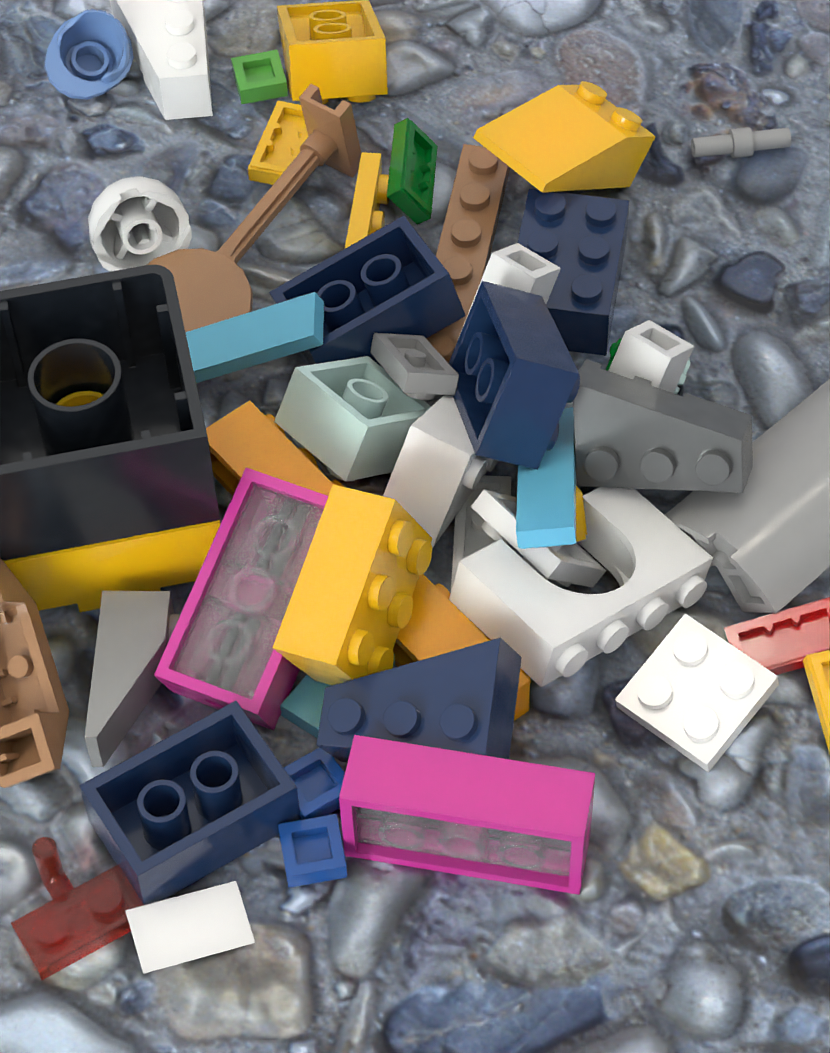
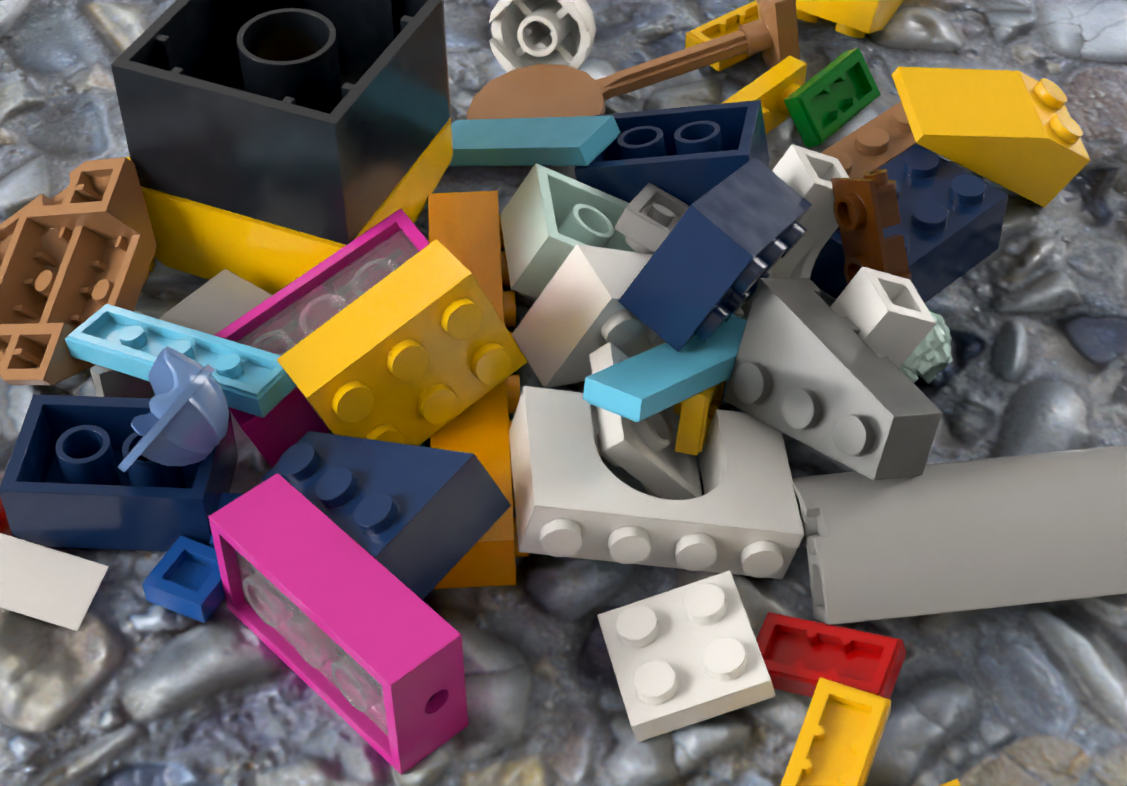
camera: 35 degrees right, 10 degrees down
none -> medium azure tile [65,304,296,418]
none -> medium blue piece [118,347,229,472]
none -> reddish brown hinge [831,169,912,284]

